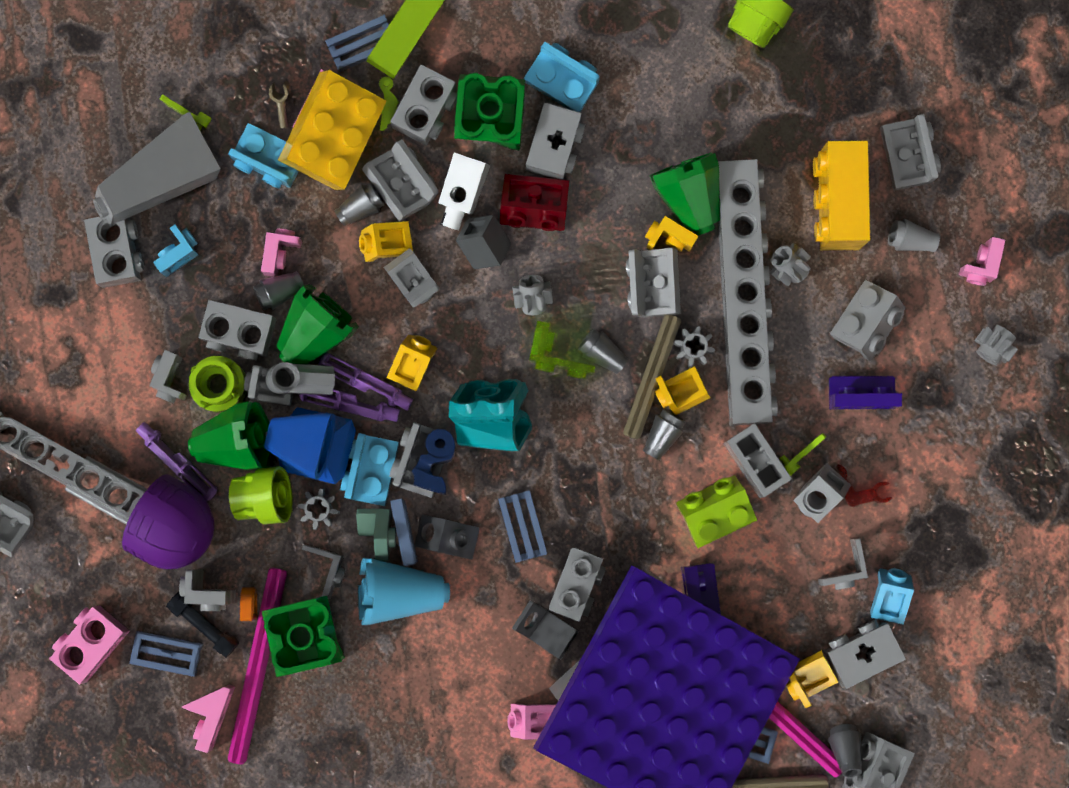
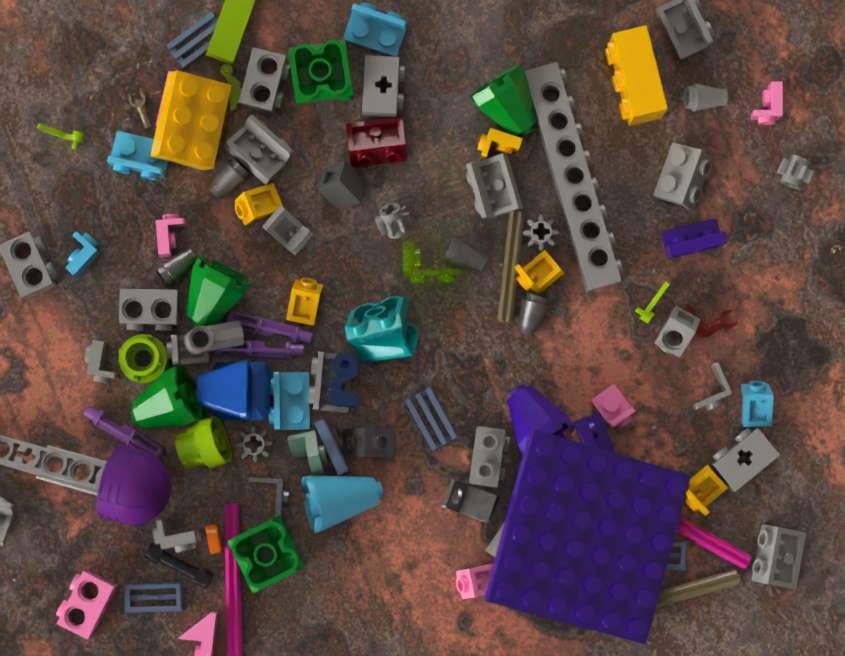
camera: 10 degrees left, 0 degrees up
light grey slope [93,112,220,225] -> none
white torso [438,152,490,231] -> none
lime bracket [676,475,757,548] -> none
light grey brick [723,423,792,498] -> none
light grey gear [770,243,811,286] -> none
flat silver cone [828,724,862,777] -> none
none -> dark purple cone [507,385,575,455]
none -> bright pink bracket [590,384,635,429]

